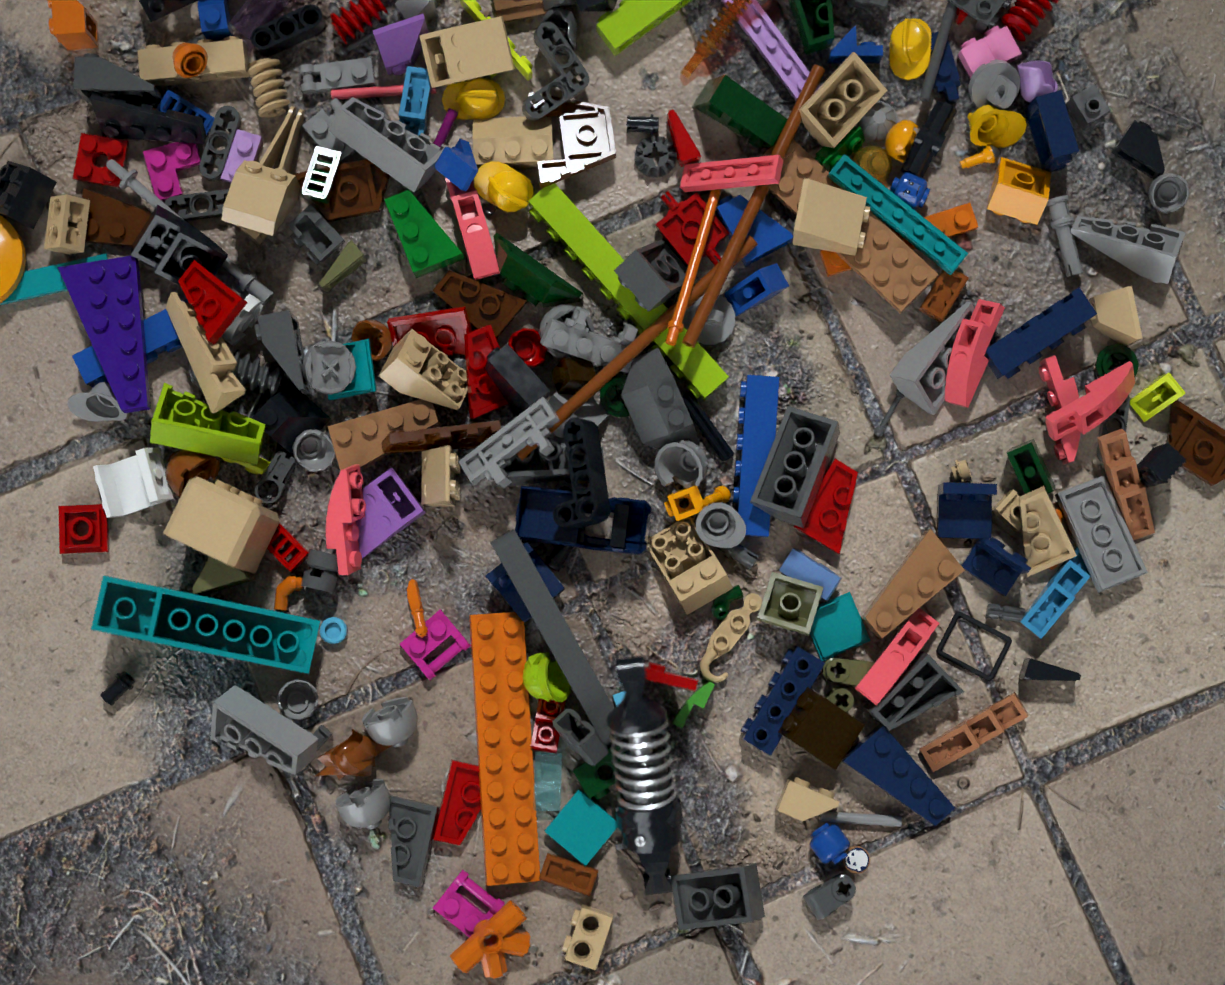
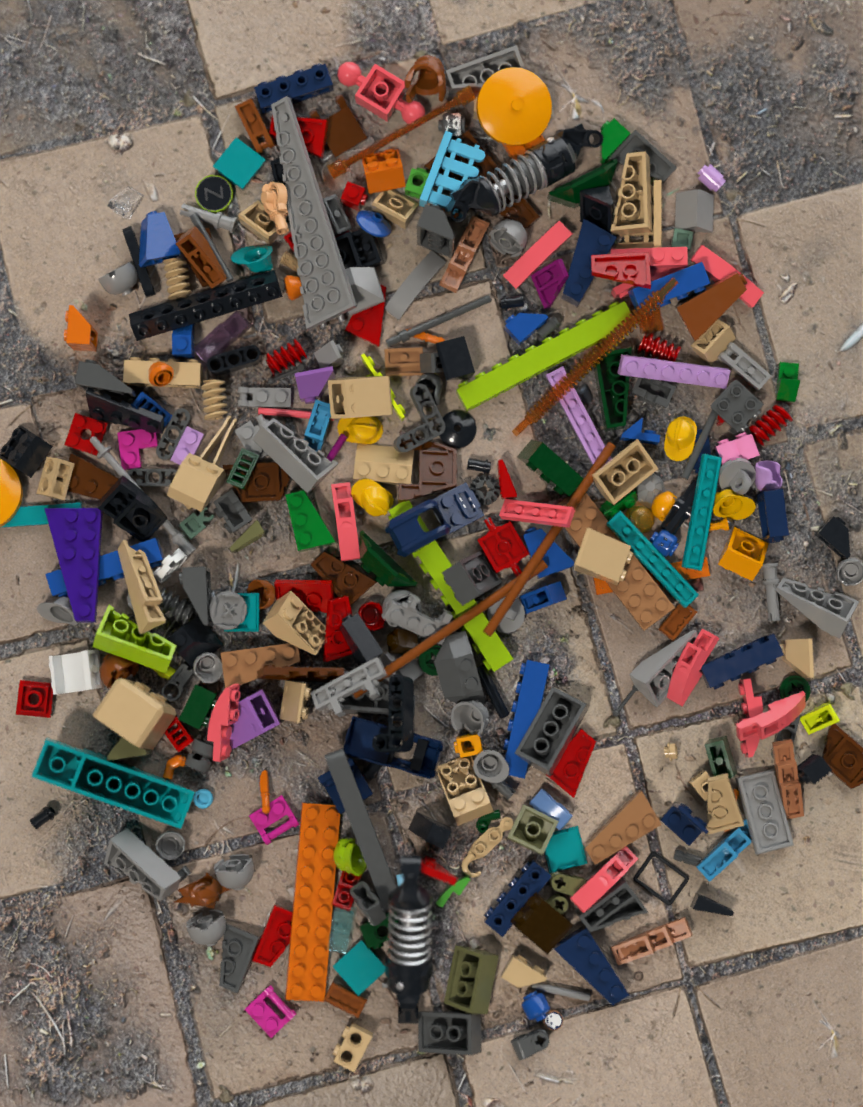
camera: 10 degrees right, 0 degrees up
red wing [178,260,248,345] -> none
blue slope [435,139,478,192] -> none
orange piece [450,900,531,979] -> none
orange bar [665,189,722,346] -> none
light orange piece [702,485,731,506] -> none
dark blue bracket [937,482,997,539] -> none
flat silver brick [1066,84,1110,130] -> none
none -> dark green brick [178,684,219,730]
none -> sand green plate [179,507,214,540]
none -> dark blue piece [385,483,484,557]
none -> black slope [408,811,452,850]
none -> black dish [439,410,476,448]
none -> olive slope [444,945,499,1014]
none -> teal tile [682,454,722,571]

